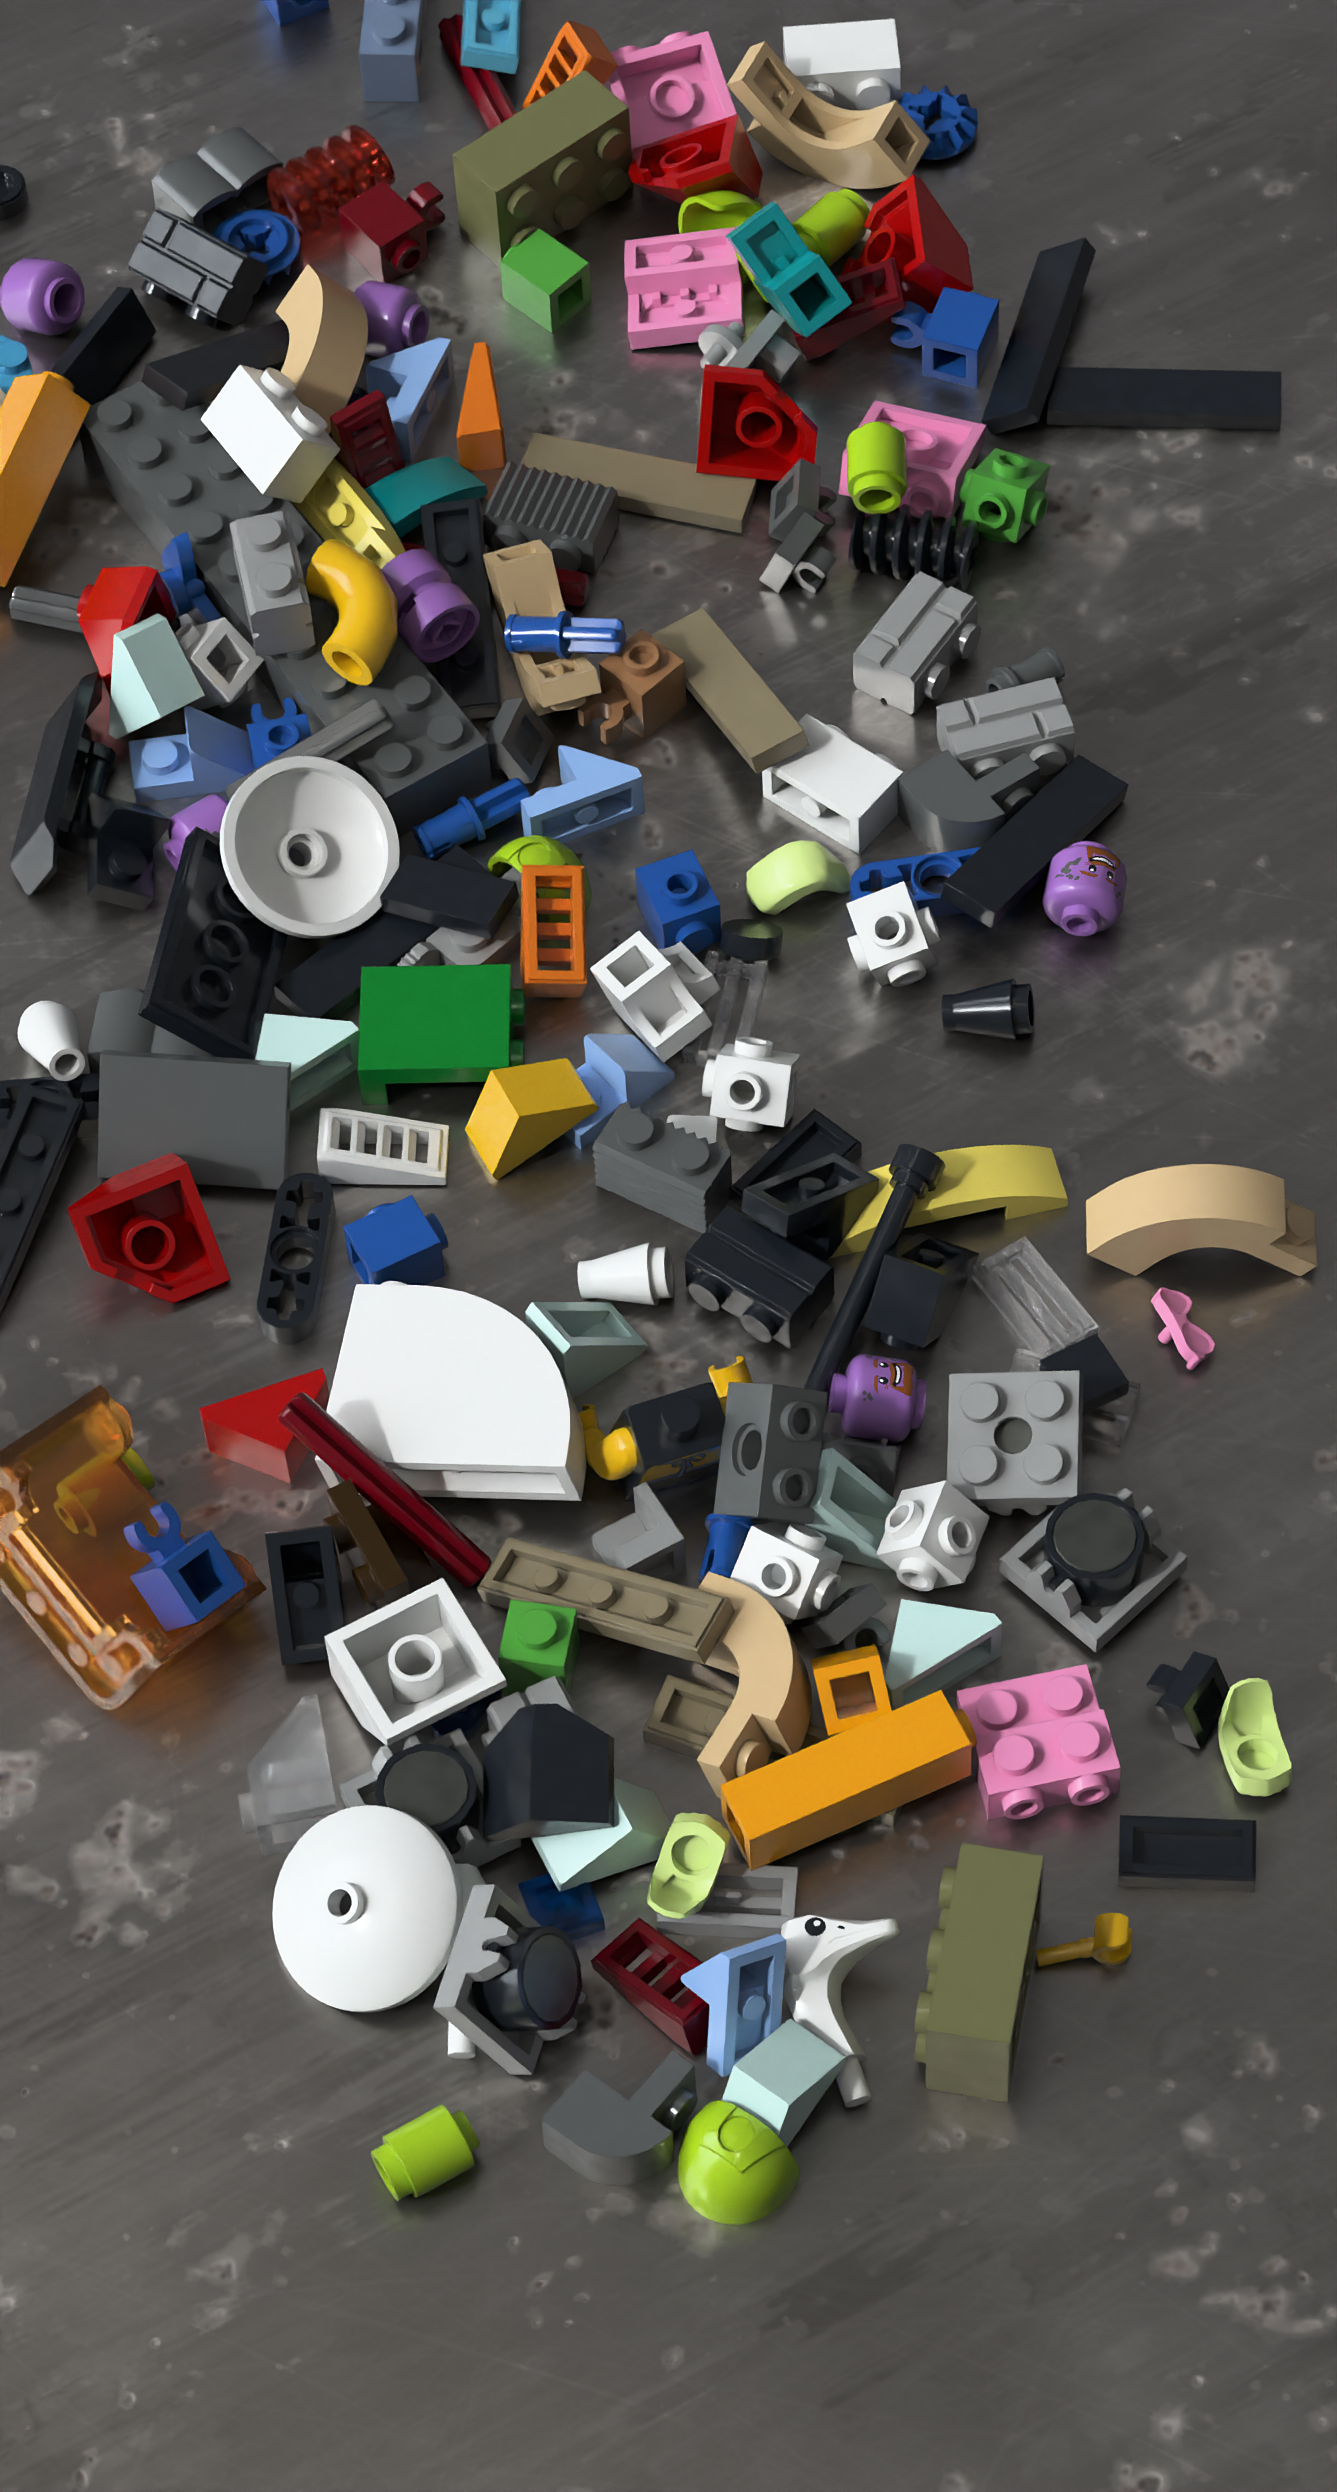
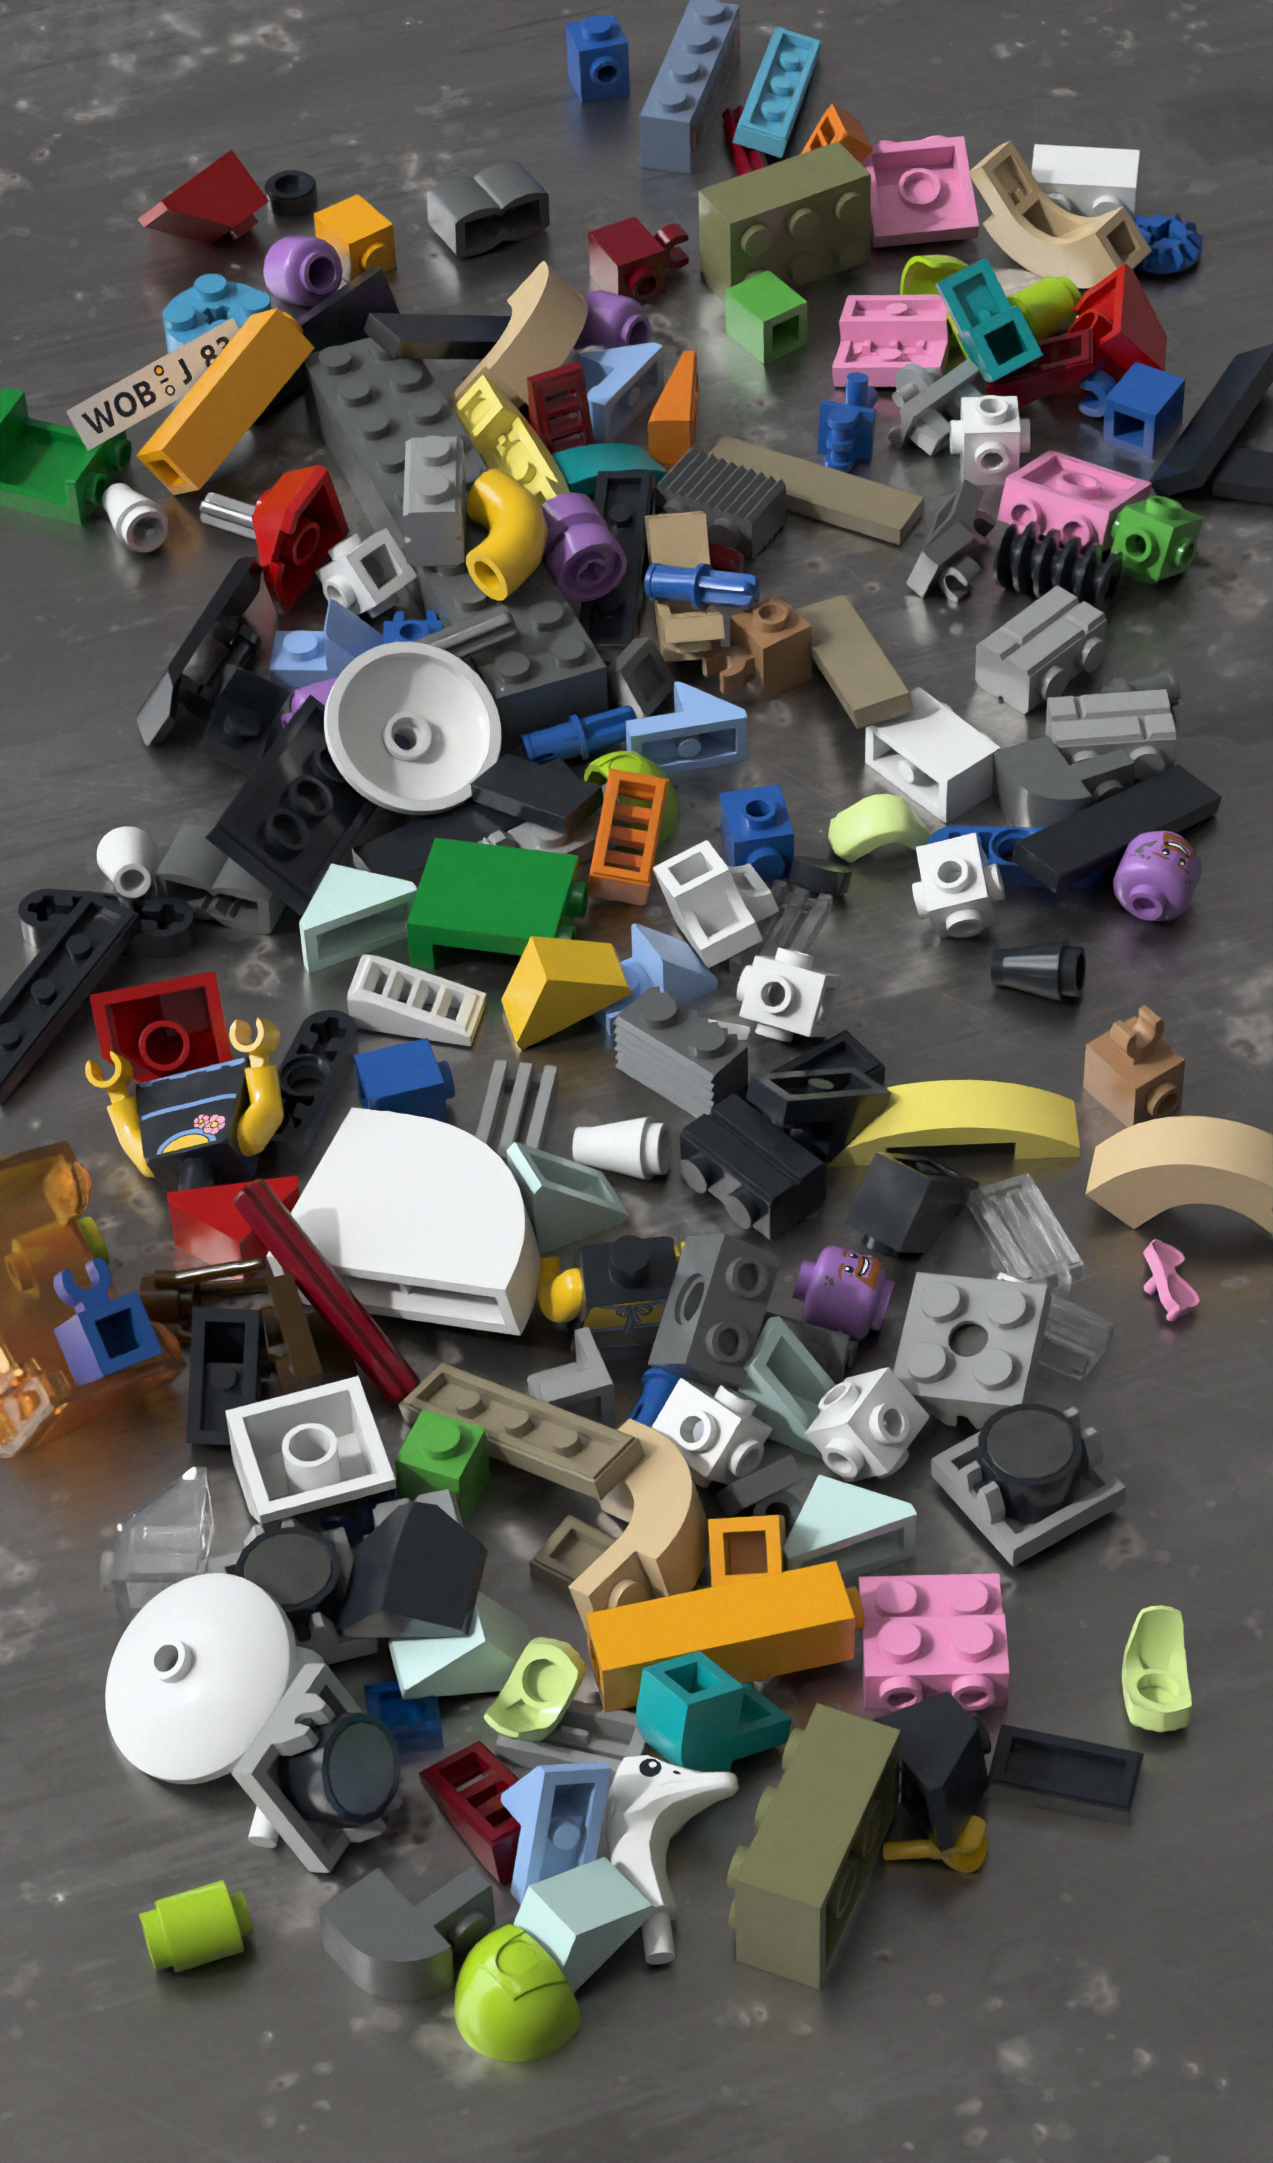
camera: 10 degrees right, 10 degrees down
dark grey tile [97,1050,291,1190] -> none
light aqua slope [108,613,205,740] -> none
brick [127,208,268,328] -> none
blue animal [159,532,222,624] -> none
white brick [201,365,340,504] -> none
blue gear [212,210,300,285] -> none
clear red piece [266,125,396,238] -> none
red slope [628,114,763,204] -> none
red slope [696,364,818,481] -> none
black piece [803,1144,946,1397] -> none
lime brick [847,421,907,514] -> none
black tile [1039,1333,1129,1415] -> none
black tile [1146,1651,1230,1749] -> none
none -> torso [85,1017,284,1192]
none -> dark brown plant [139,1258,281,1369]
none -> light orange brick [314,194,397,283]
none -> light grey tile [475,1060,558,1167]
none -> teal brick [636,1651,792,1772]
none -> blue arm [817,372,878,472]
none -> black slope [871,1691,992,1852]
none -> white brick [950,395,1030,485]
none -> medium nougat brick [1083,1005,1185,1128]

